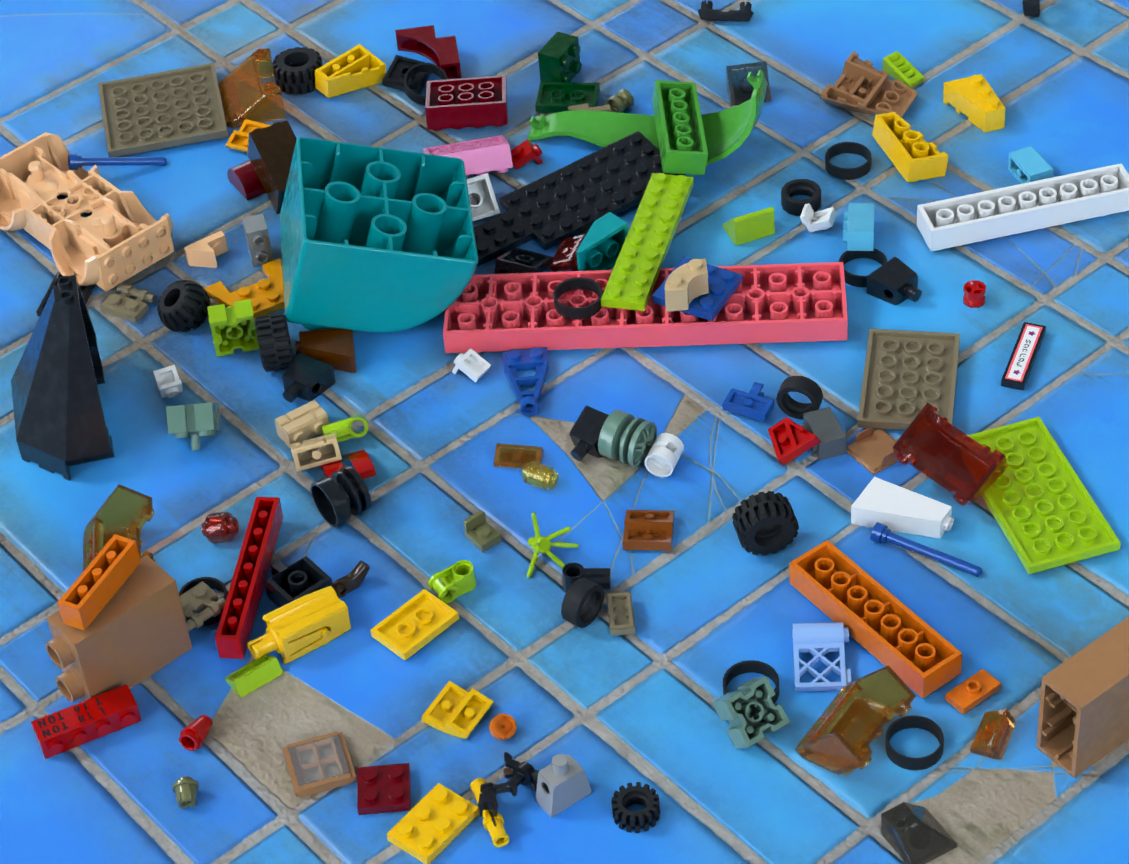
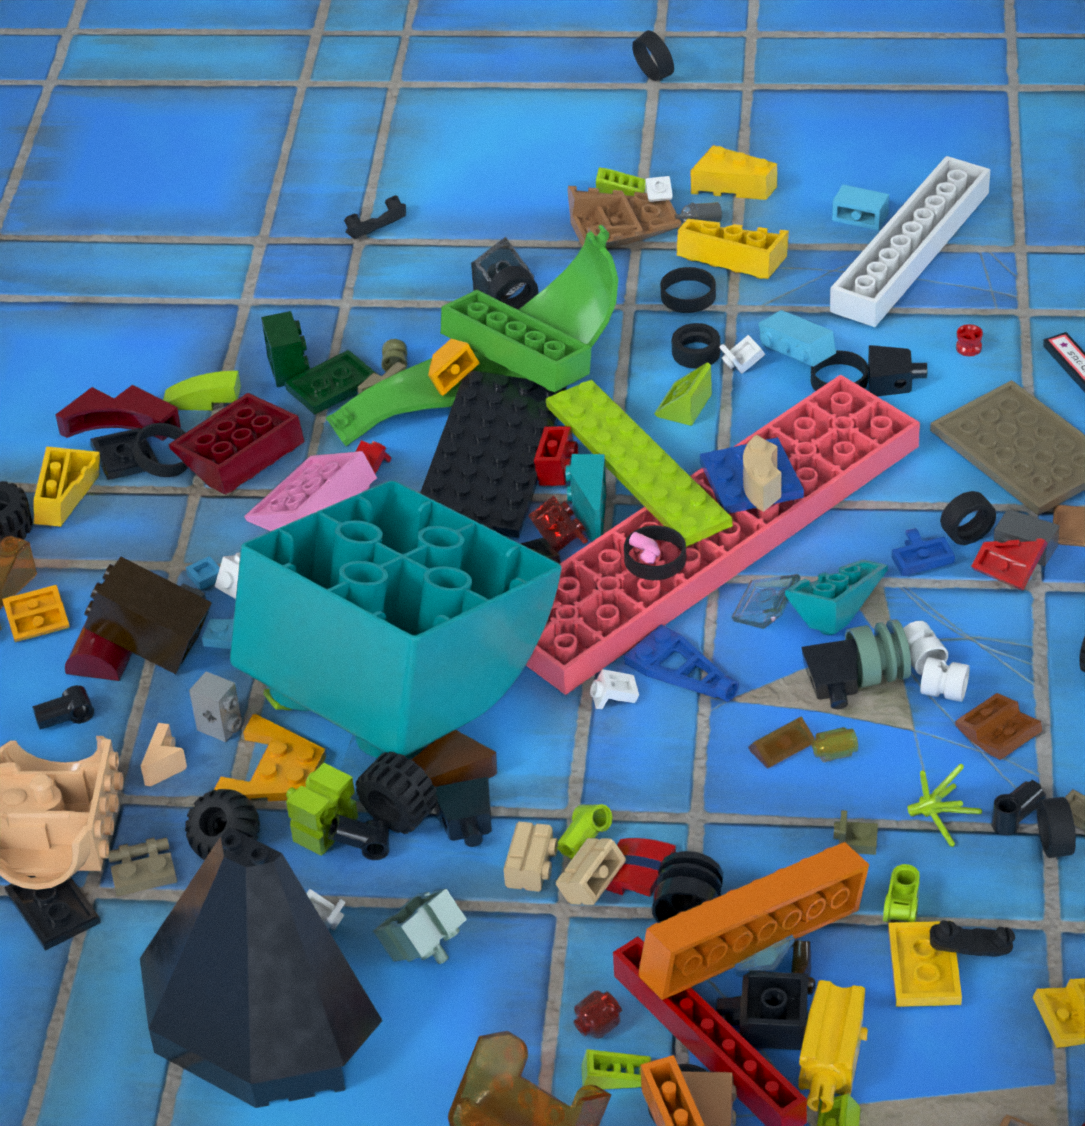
camera: 45 degrees left, 0 degrees up
none -> black piece [32,685,94,730]
none -> lime slope [163,371,241,411]
none -> black piece [328,814,389,860]
none -> light orange slope [428,339,480,396]
none -> black tyre [488,266,539,310]
none -> red brick [534,426,578,486]
none -> lime slope [581,1049,651,1090]
none -> bright pink arm [629,532,660,564]
none -> orange brick [638,842,869,1000]
none -> white bracket [645,176,672,202]
none -> dark grey piece [675,202,722,223]
none -> clear light blue slope [732,574,801,629]
none -> clear light blue slope [734,935,795,977]
none -> teal wedge [785,560,888,635]
none -> white wheel [920,657,970,702]
none -> black piece [930,920,1015,957]

